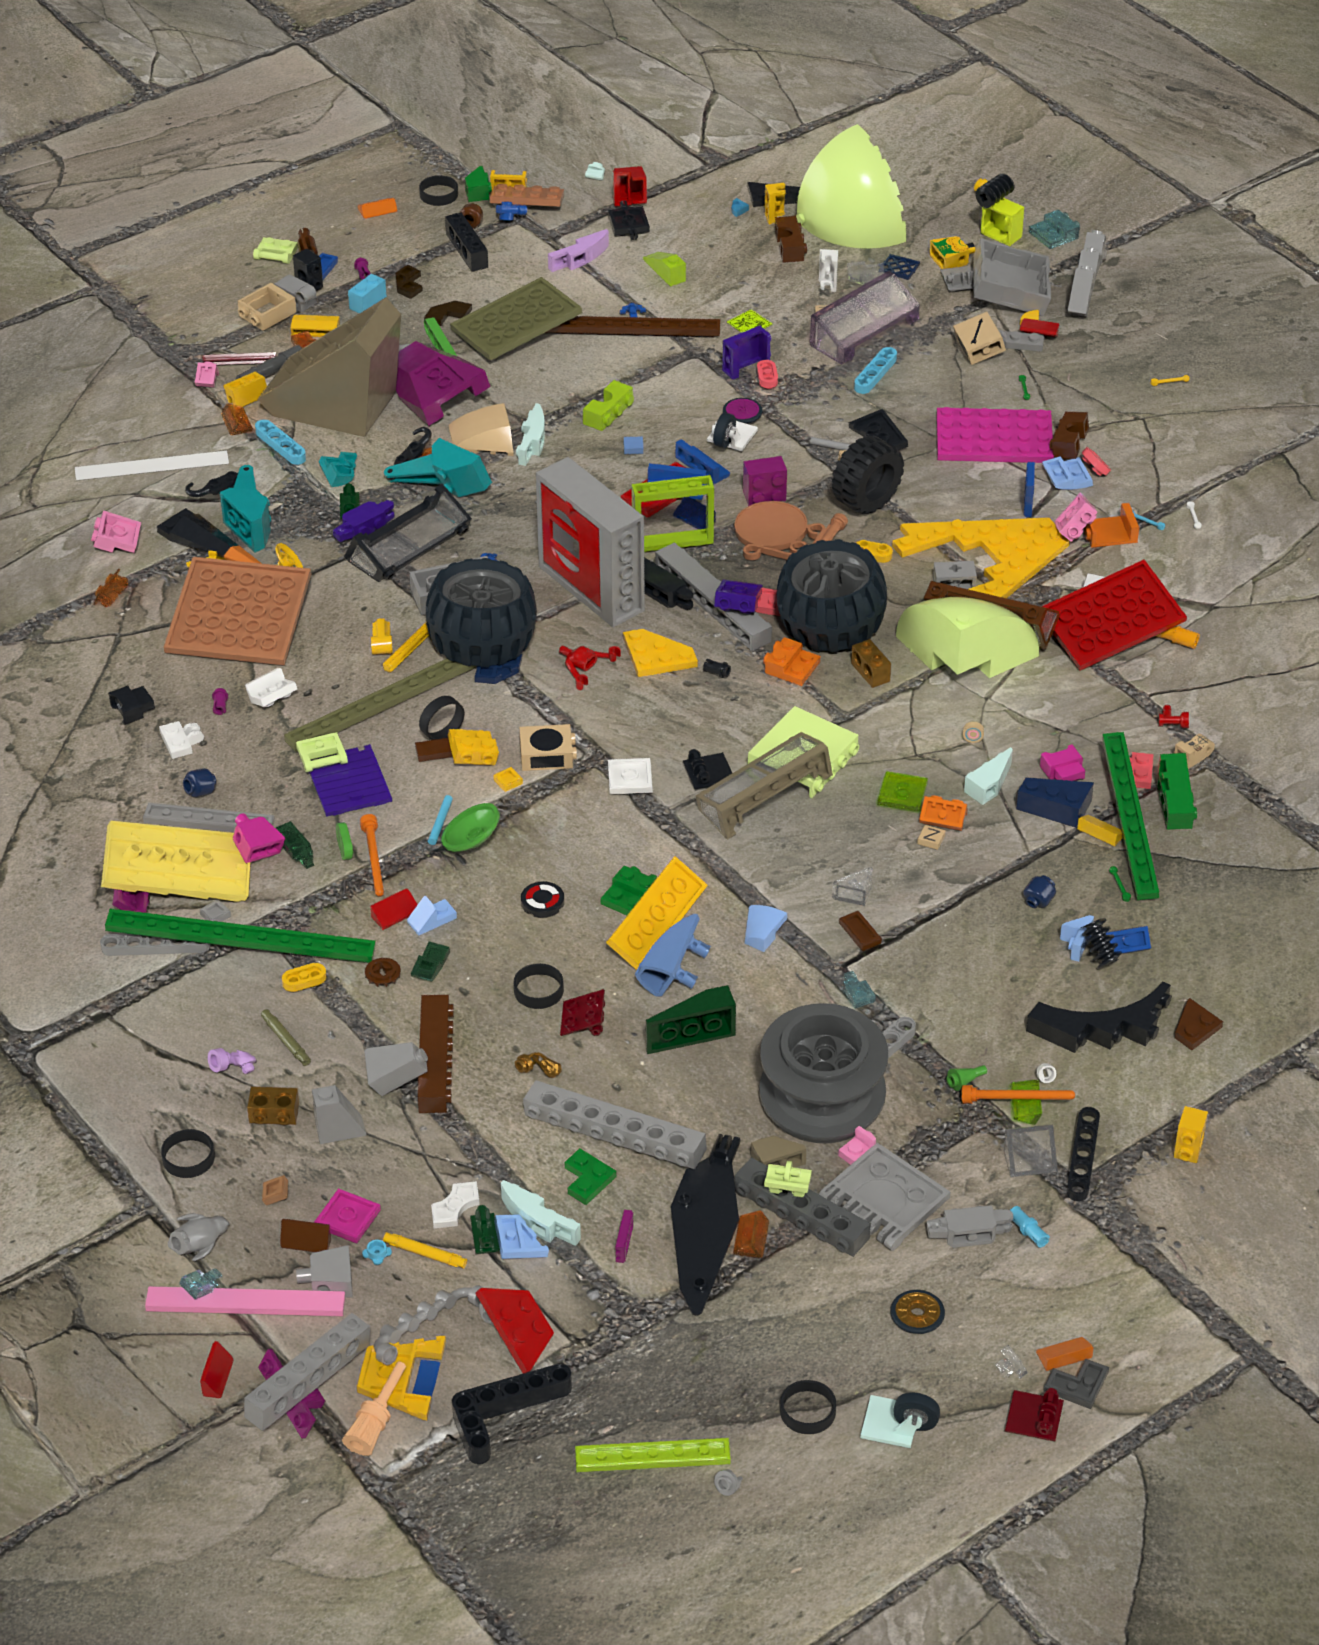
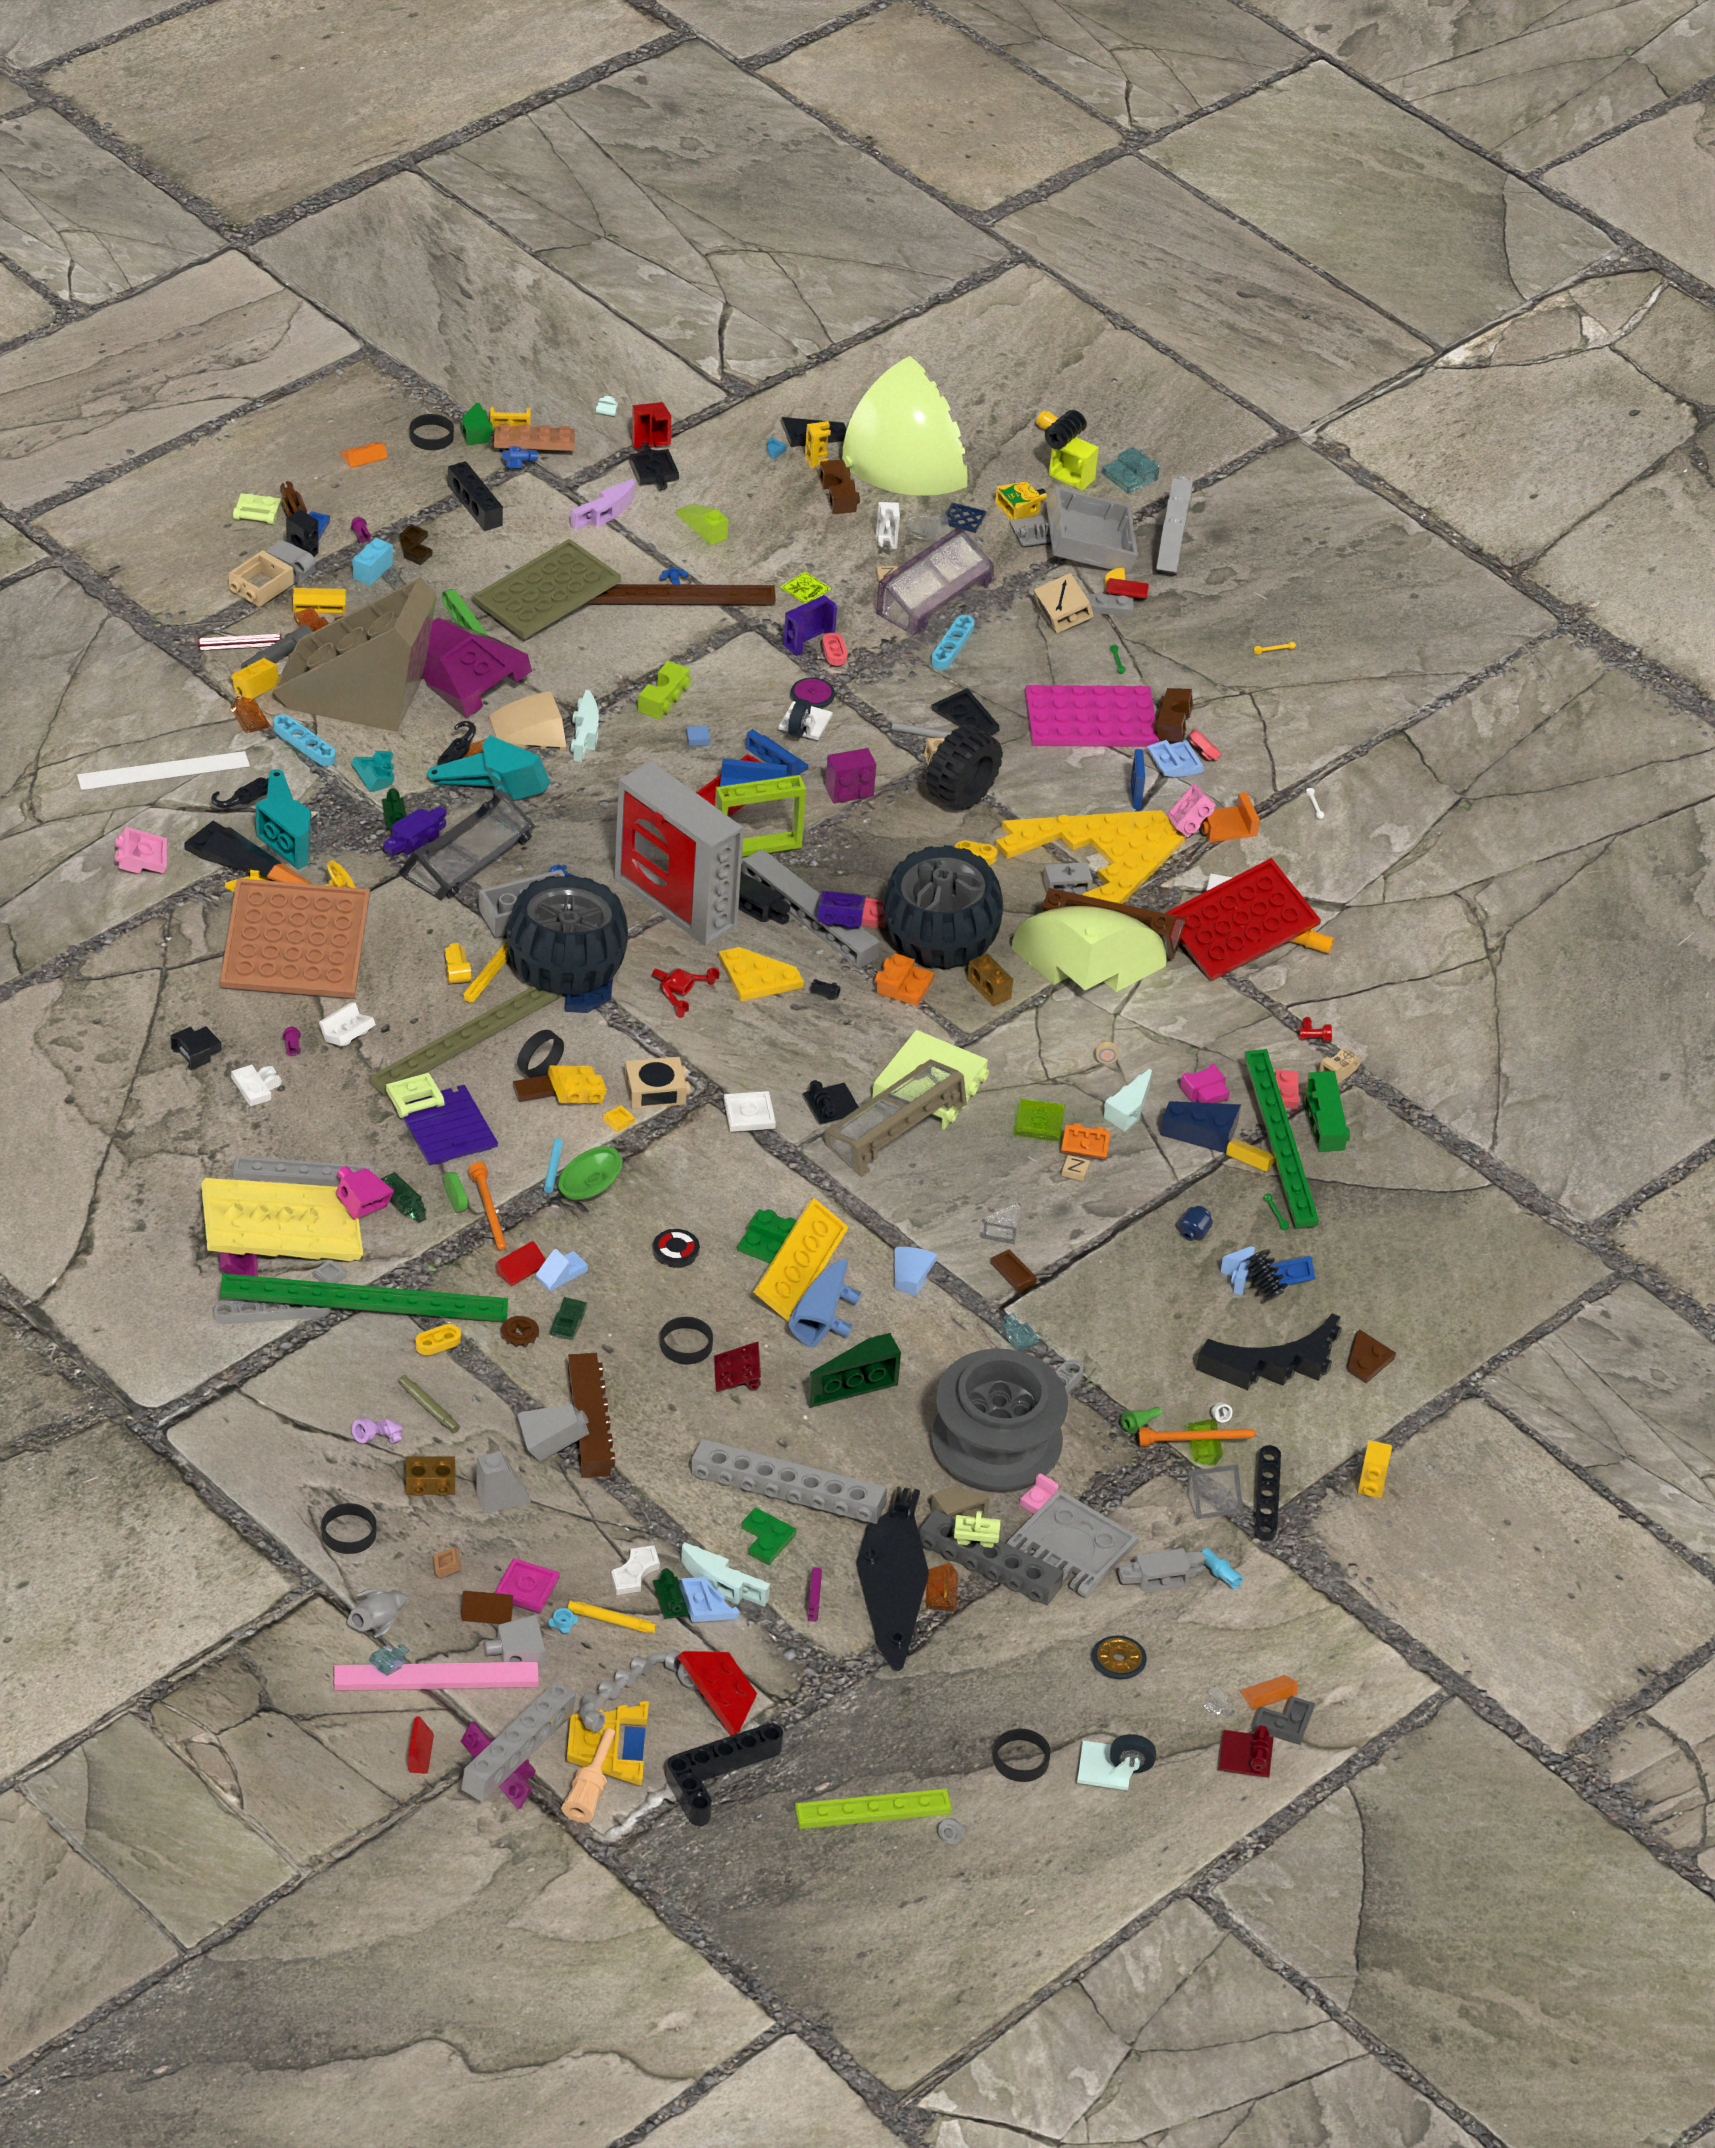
camera: 10 degrees left, 0 degrees up
clear orange hinge [94,569,128,607] -> none
dark blue head [183,768,216,798] -> none
bright pink bracket [195,362,219,387] -> none
dark brown tile [424,301,472,326] -> none
reddish brown head [459,203,483,229] -> none
pearl gold piece [515,1052,562,1078] -> none
clear blue slope [673,497,716,529] -> none
nougat piece [734,501,848,560] -> none
medium azure hinge [1132,510,1165,530] -> none

